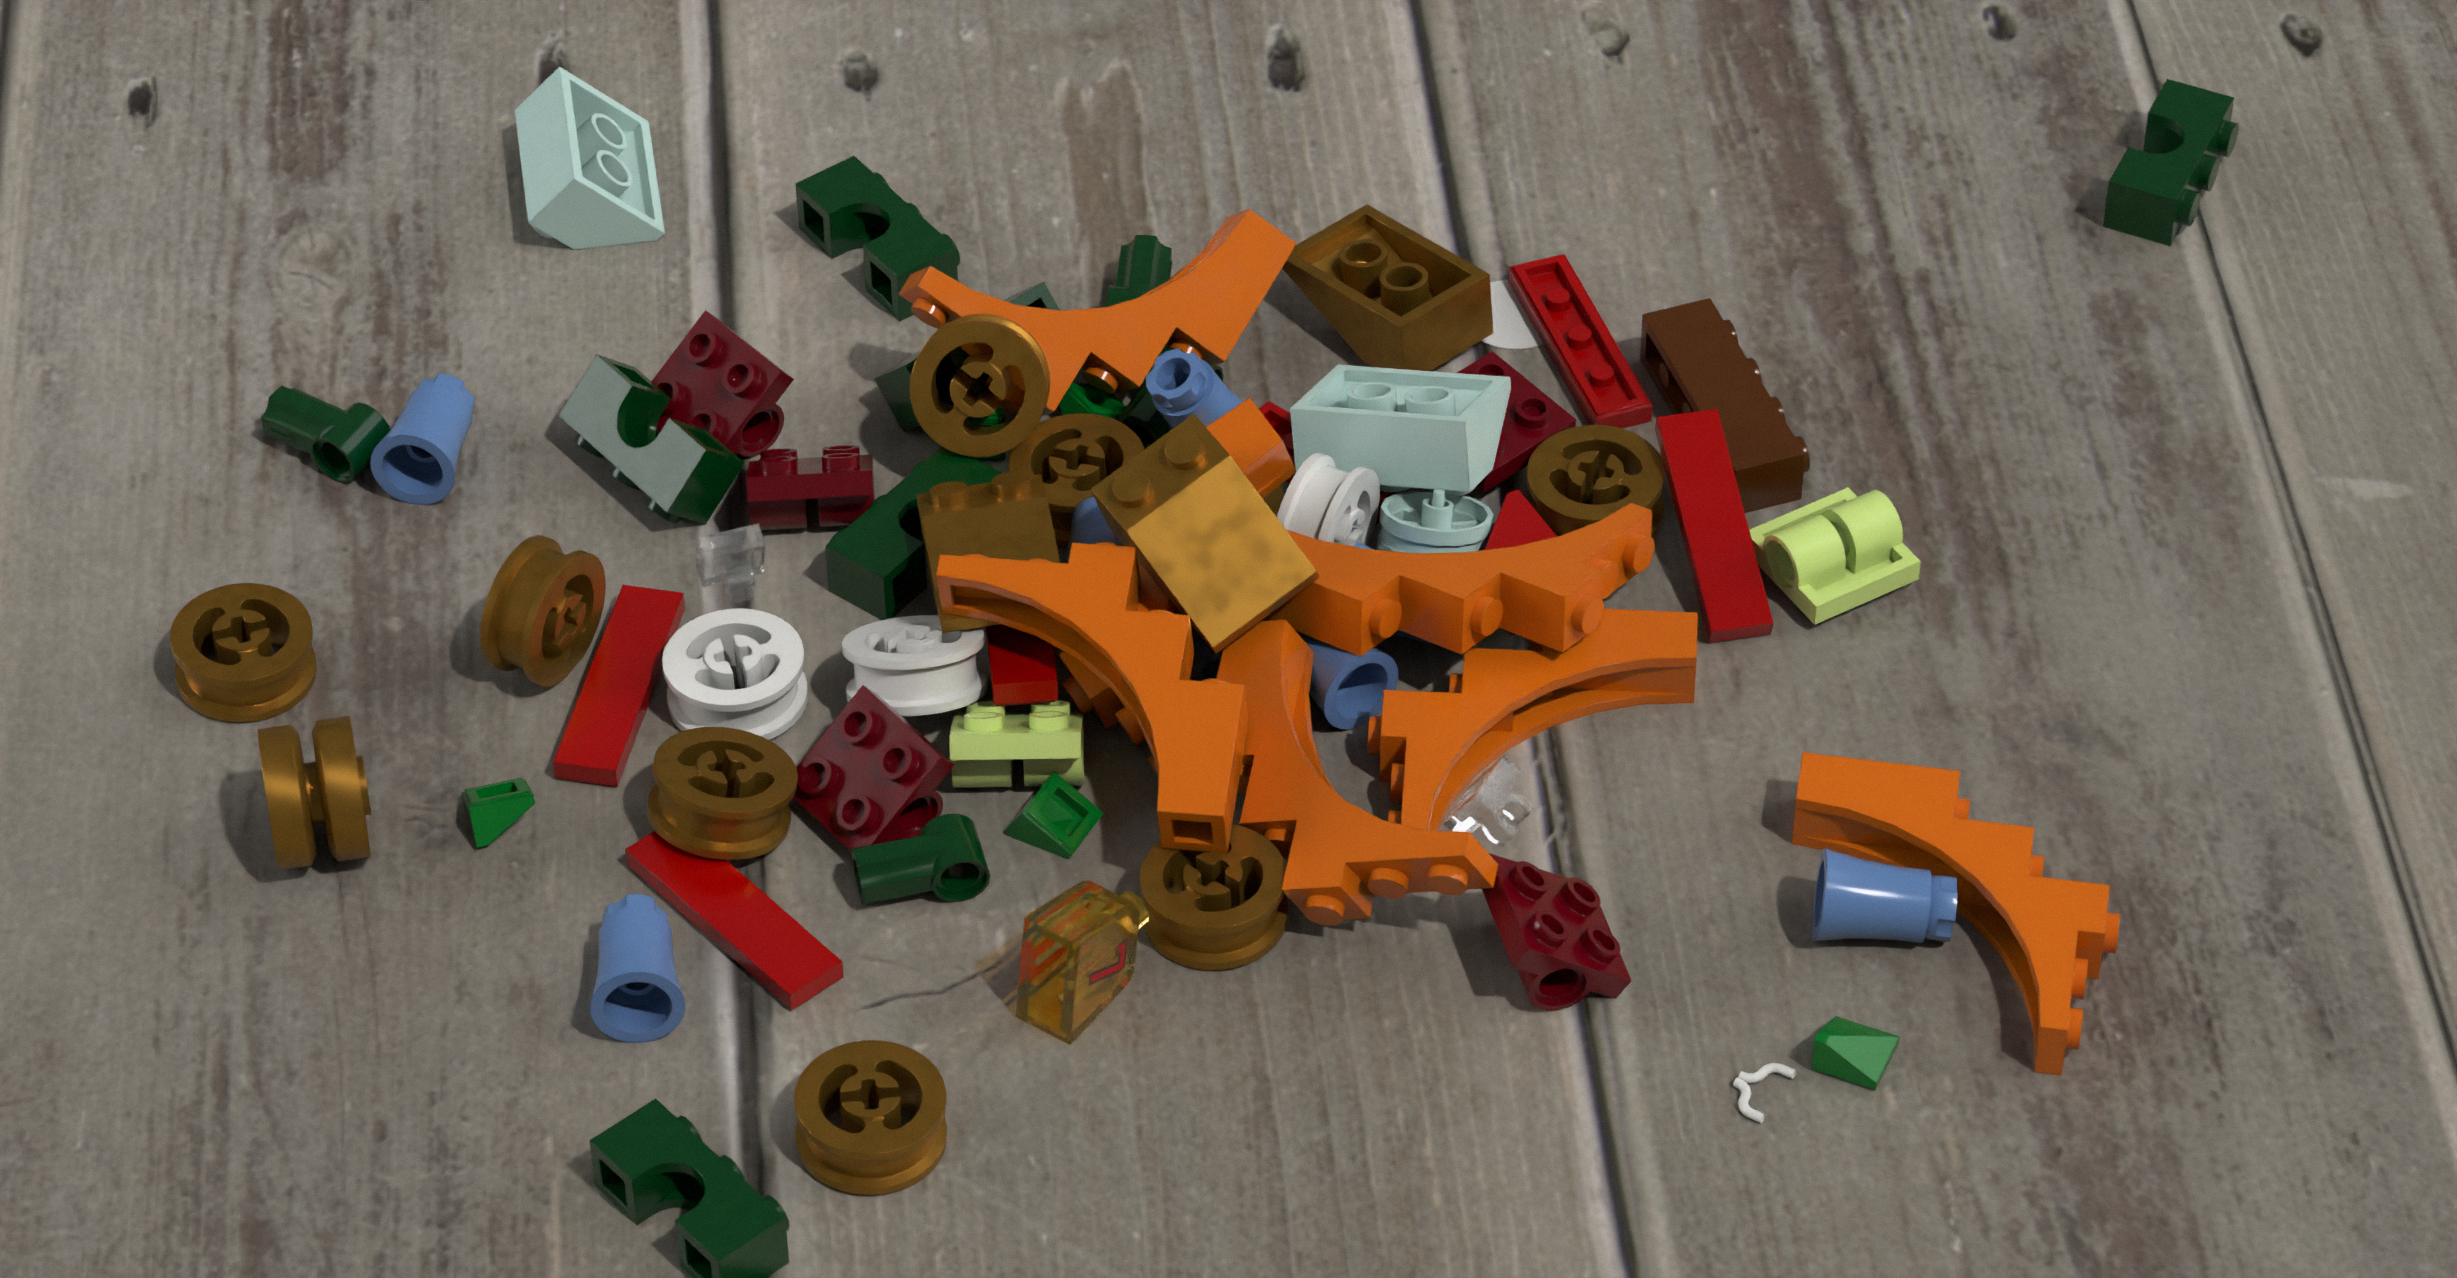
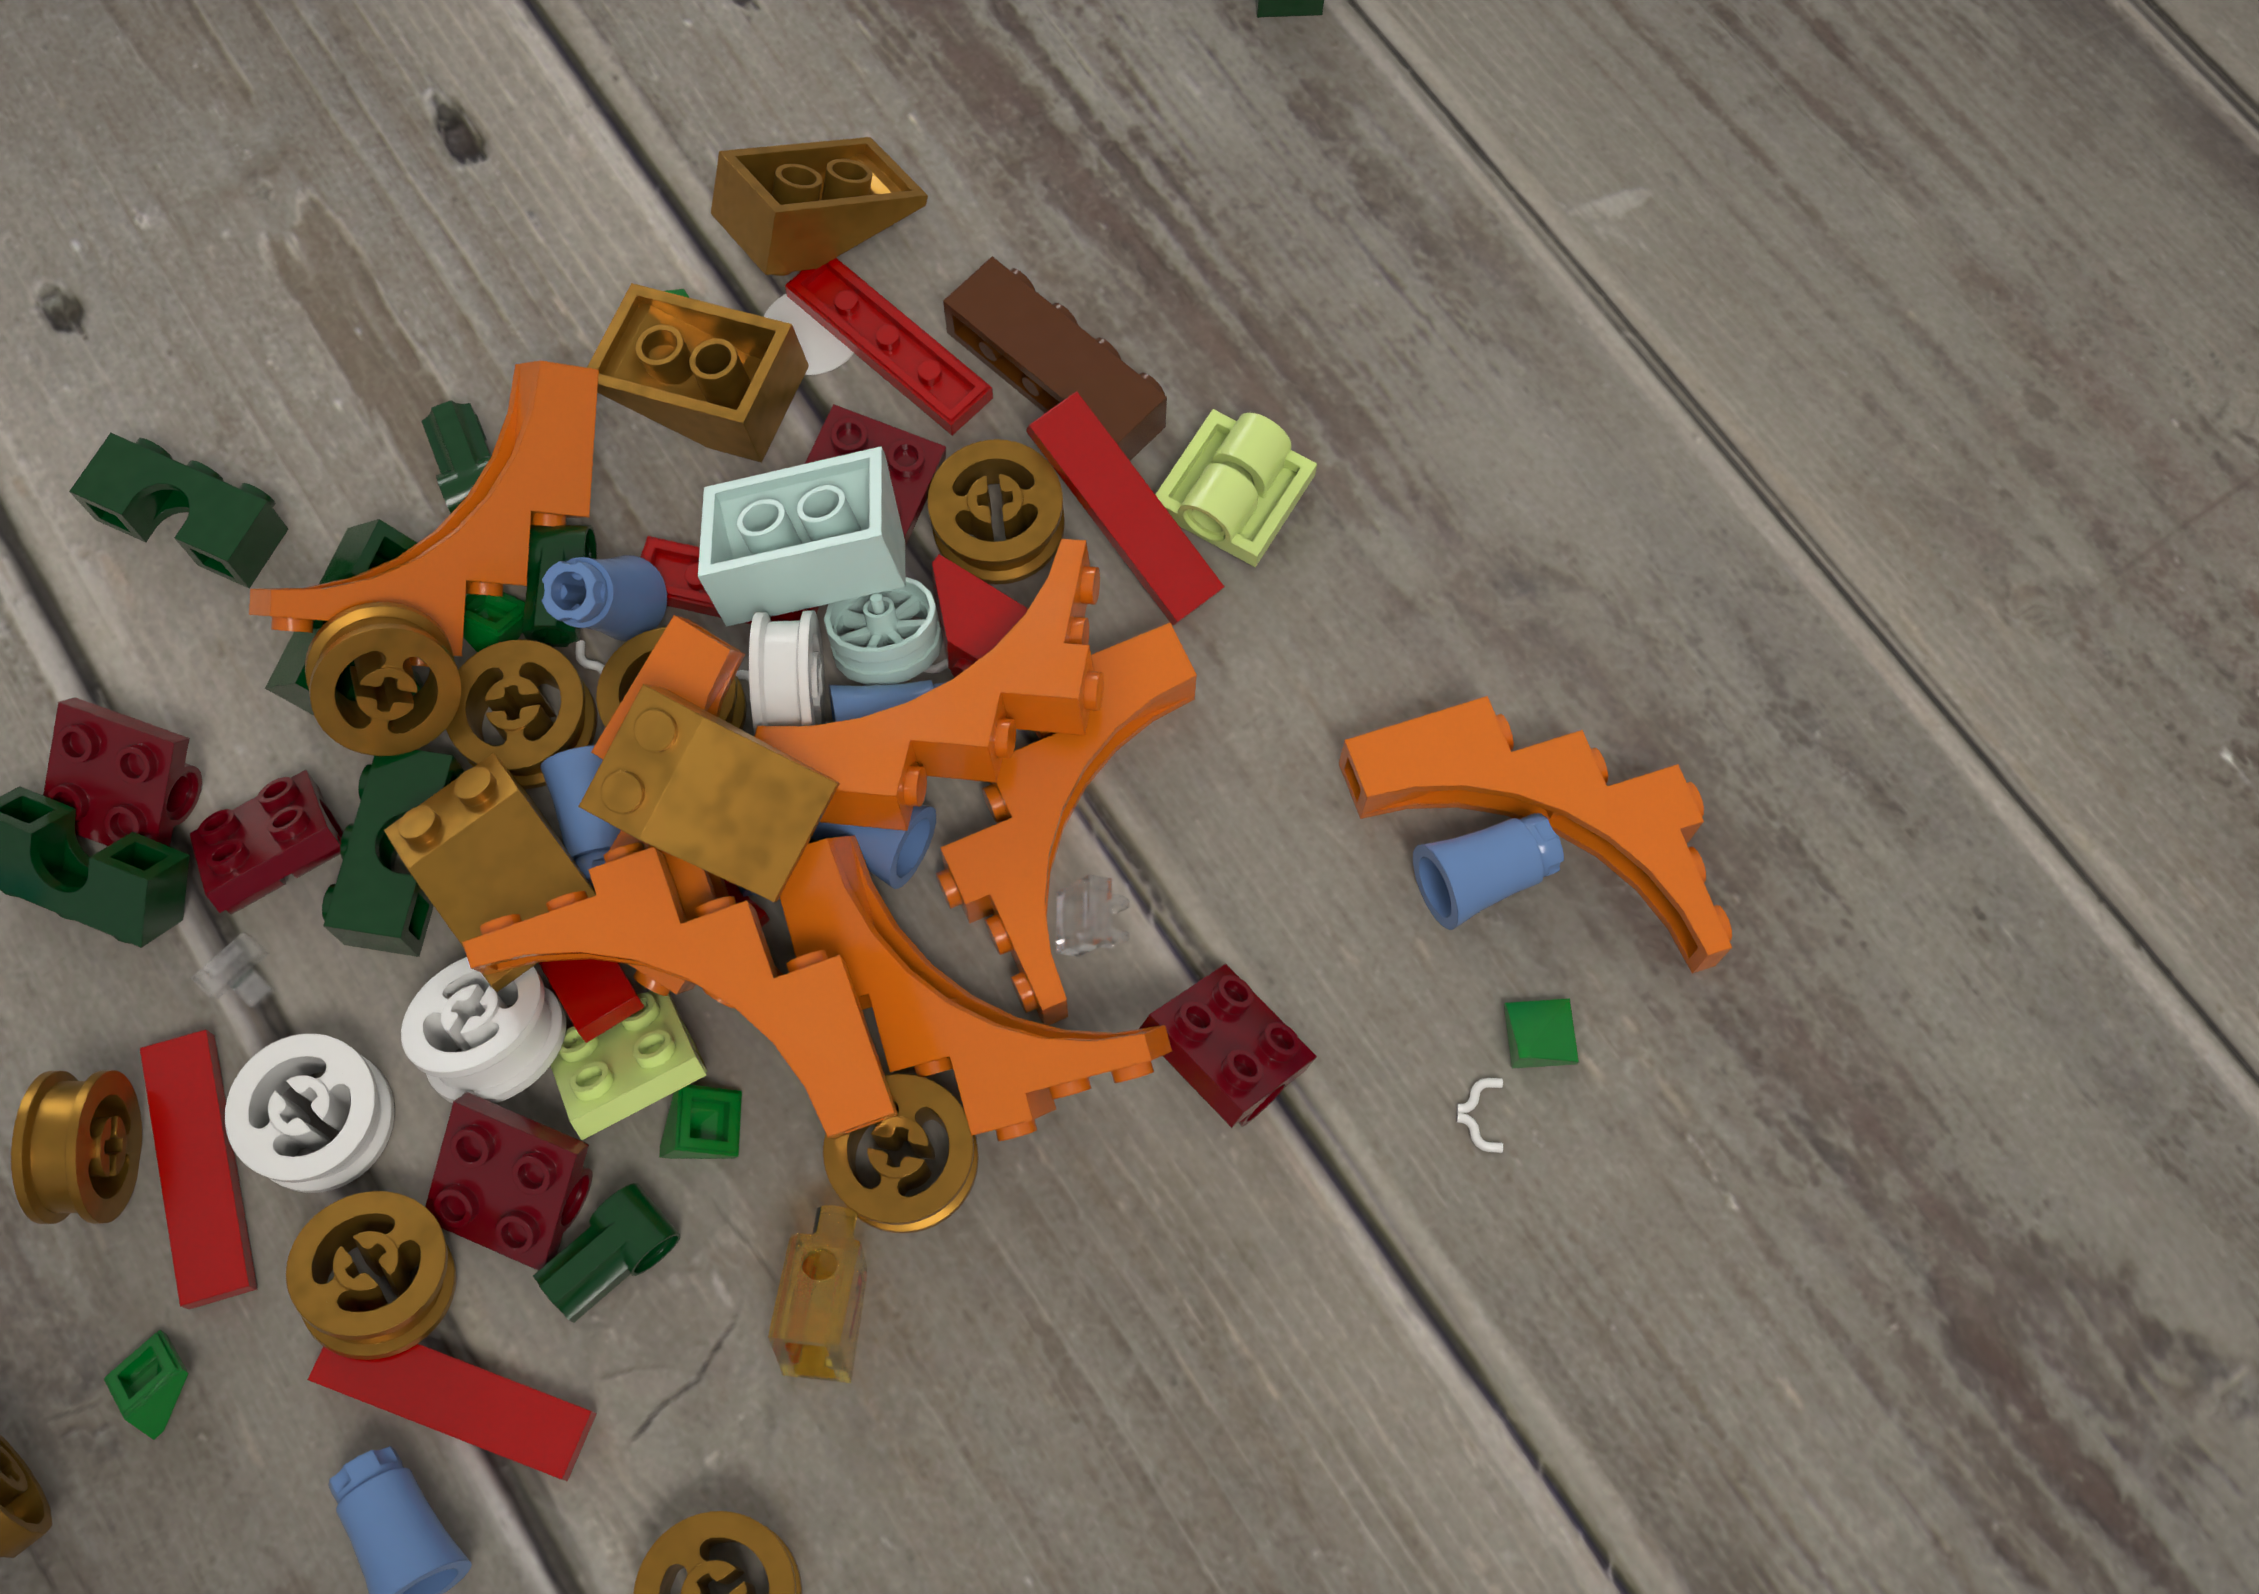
camera: 30 degrees left, 25 degrees up
none -> pearl gold slope [711,137,928,276]

